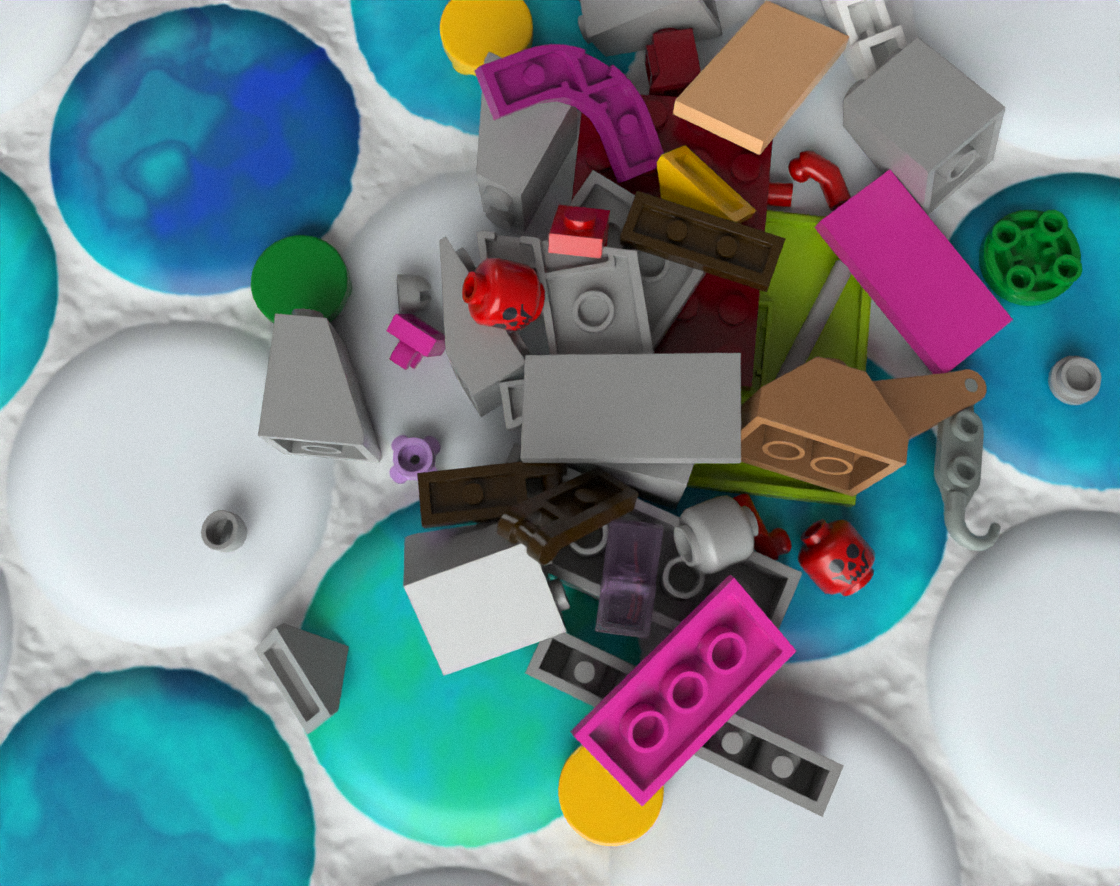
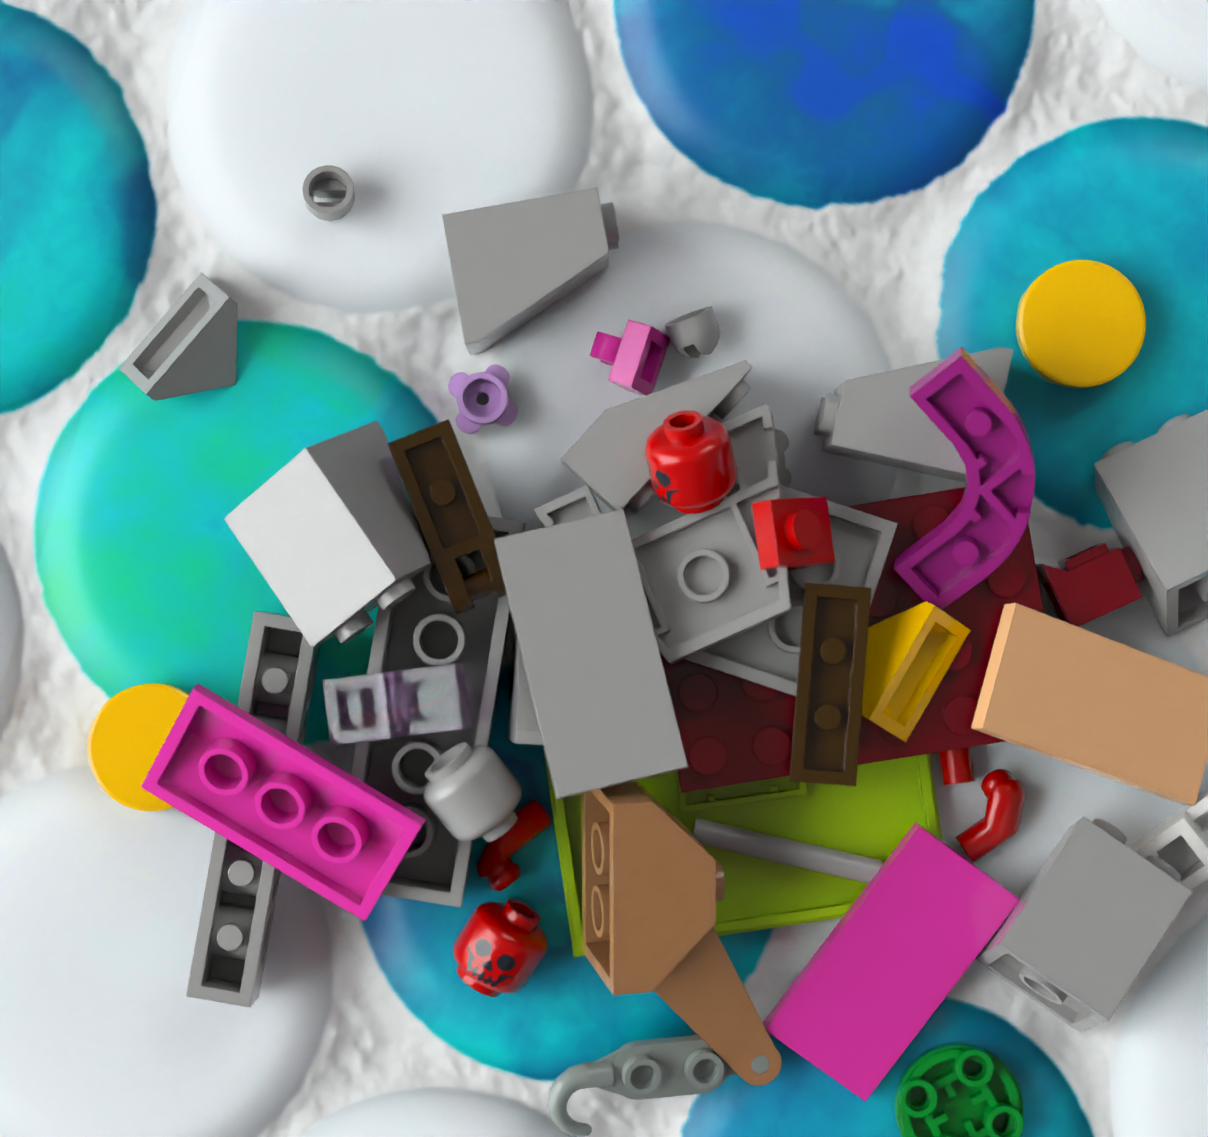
camera: 70 degrees right, 10 degrees up
green tile [251,235,353,324] -> none
dark brown plate [497,467,639,565] -> none

